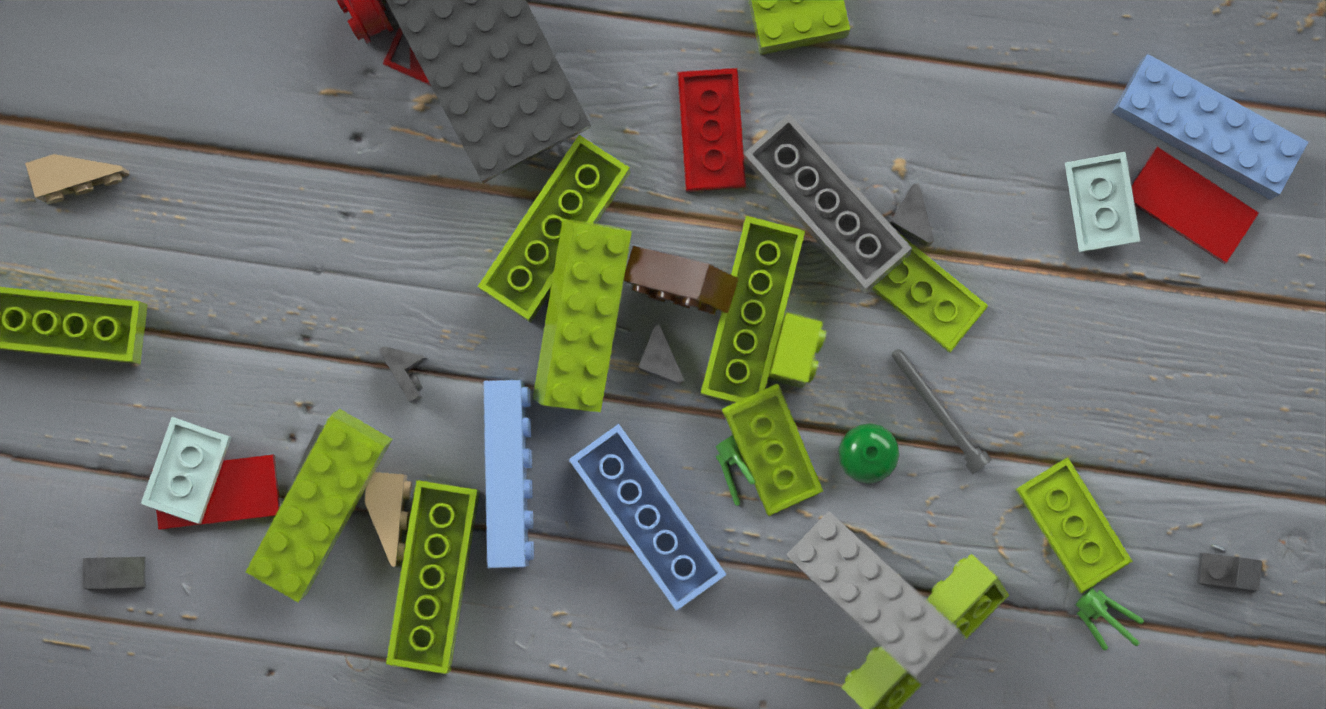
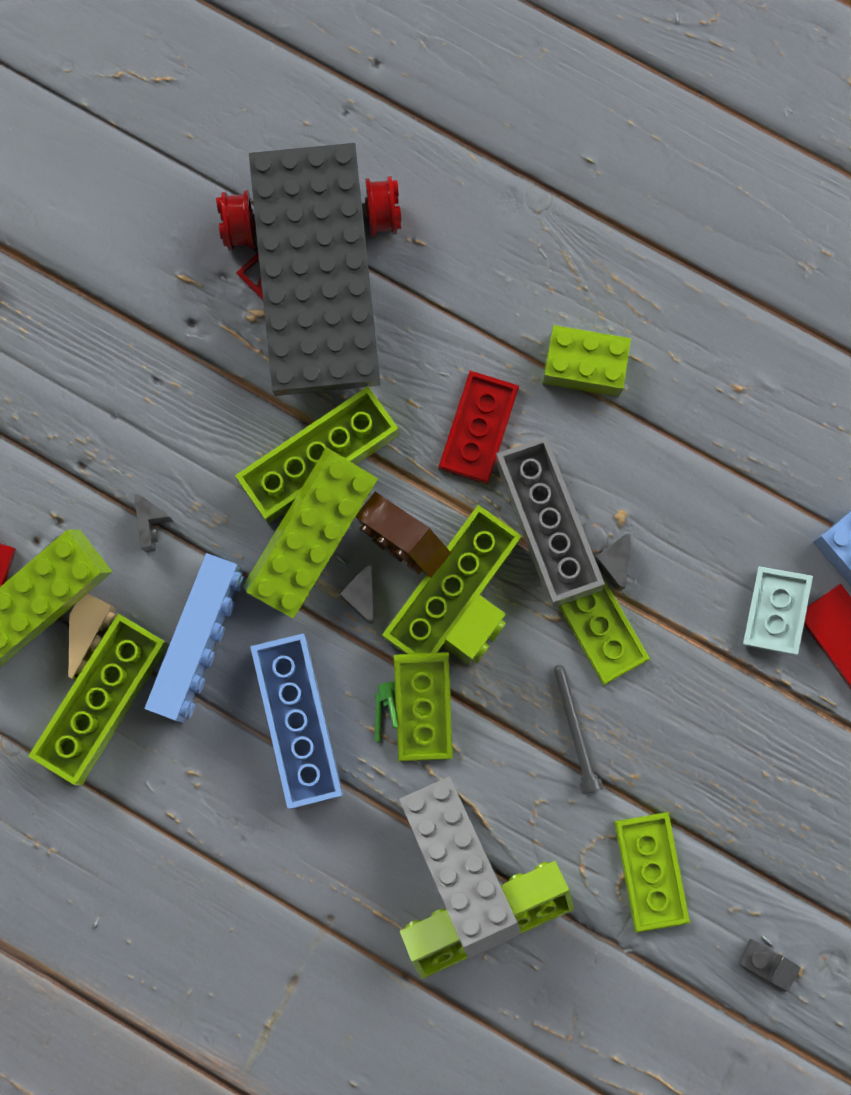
camera: 15 degrees right, 5 degrees down
green cylinder [838,423,900,484] -> none
bright green plant [1075,588,1144,651] -> none

